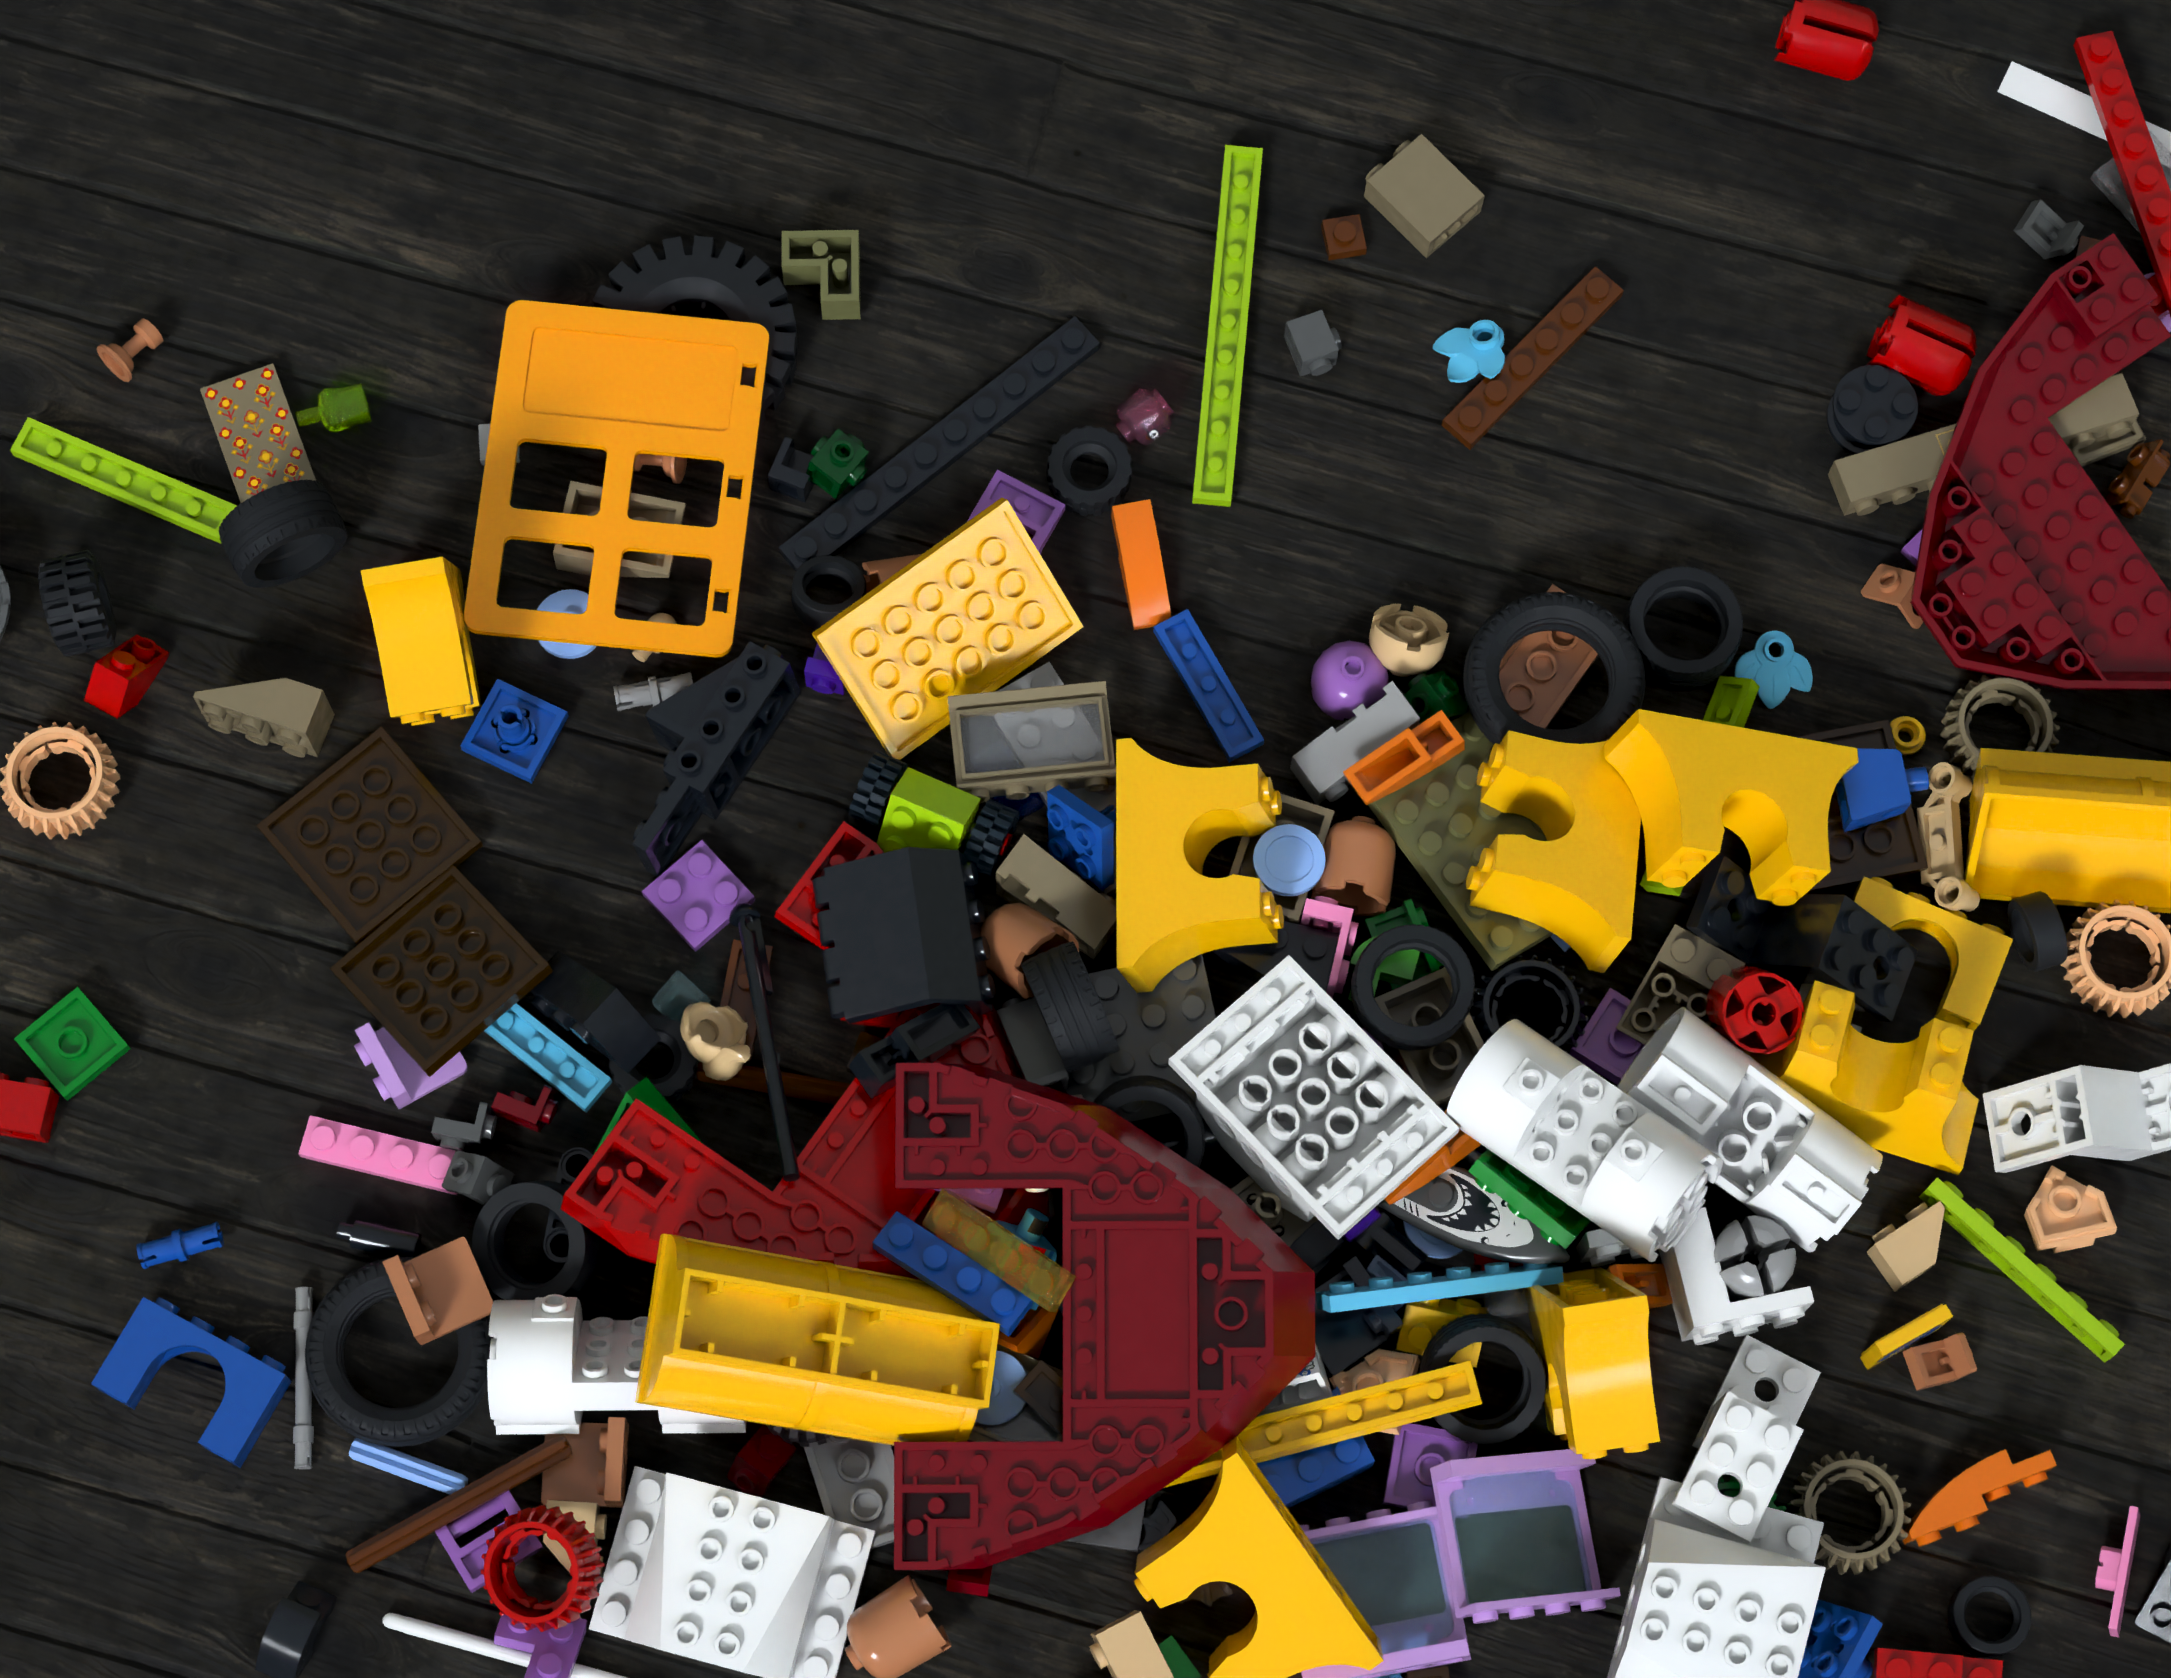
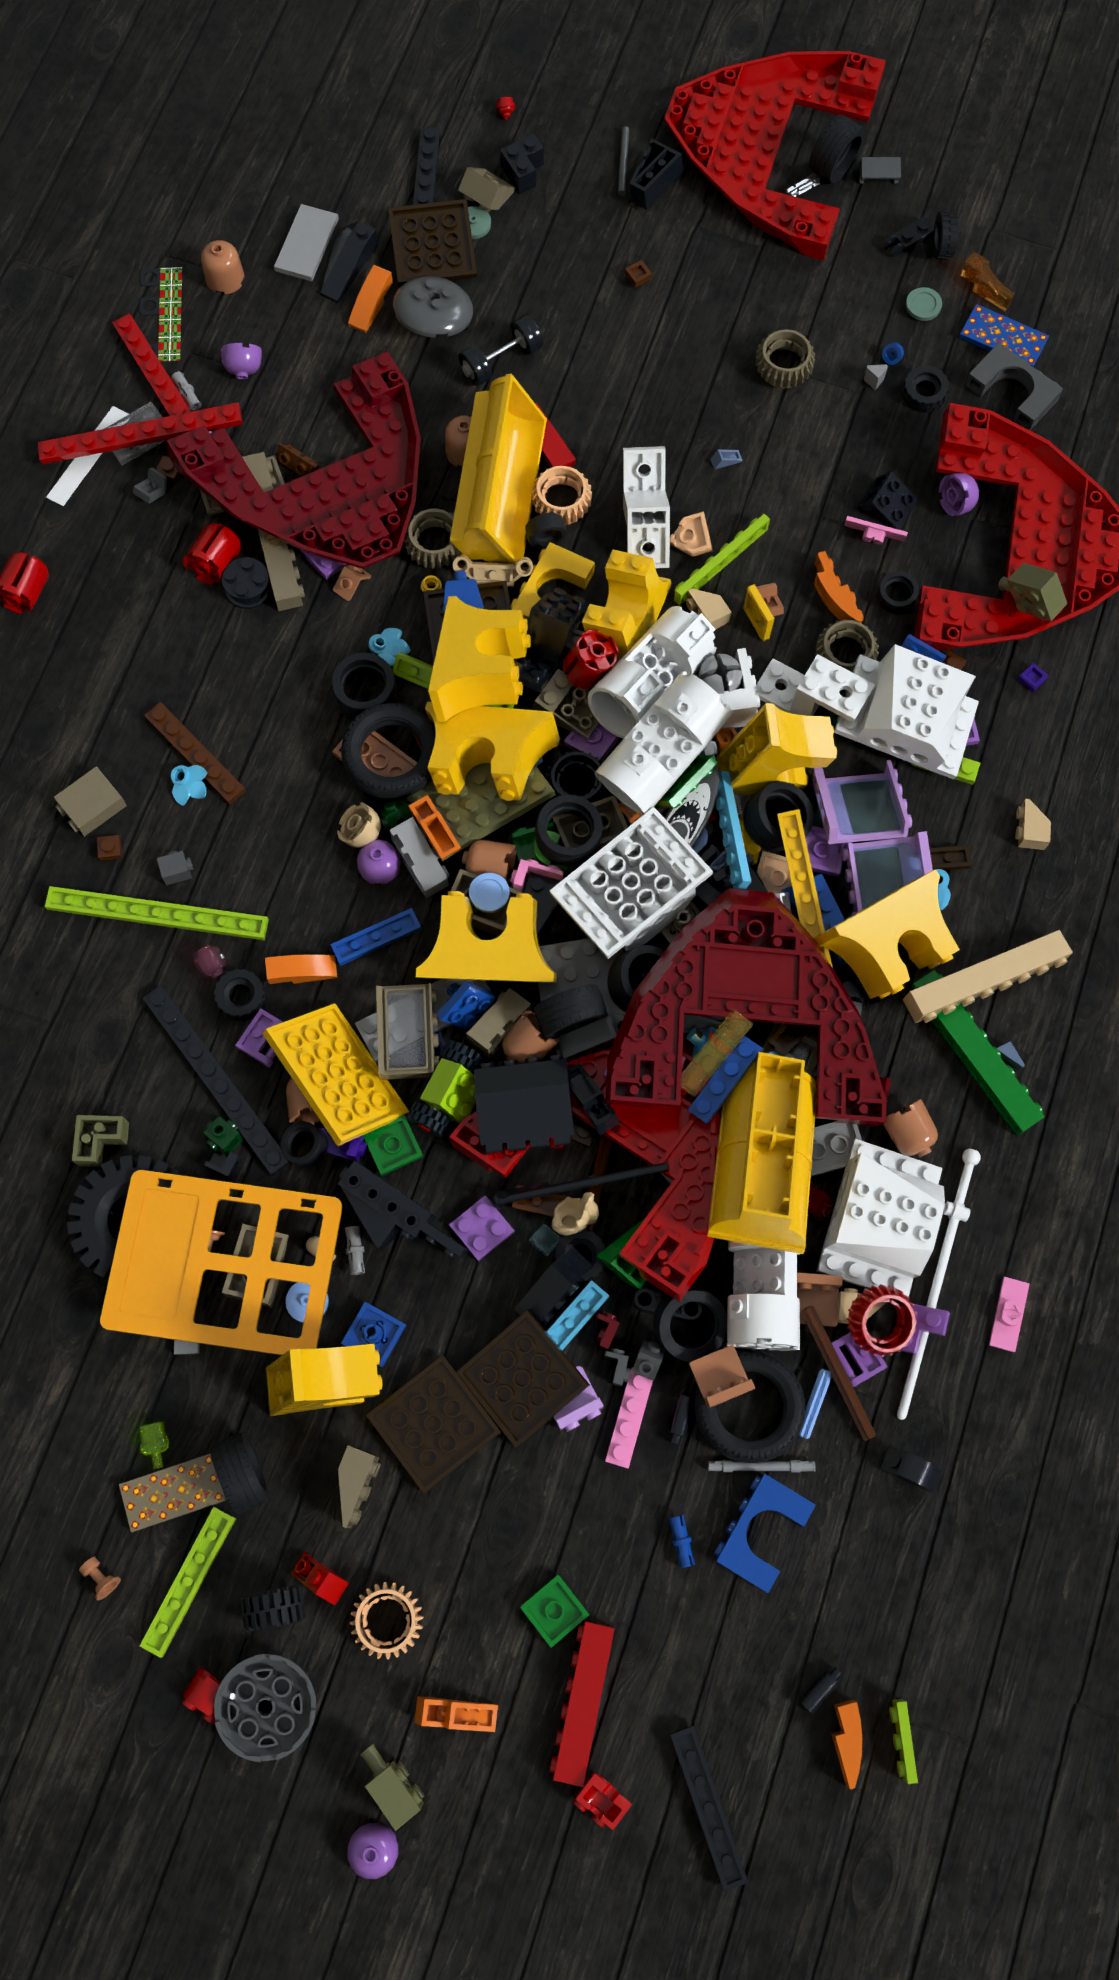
camera: 85 degrees left, 0 degrees up
none -> green plate [363,1115,423,1176]

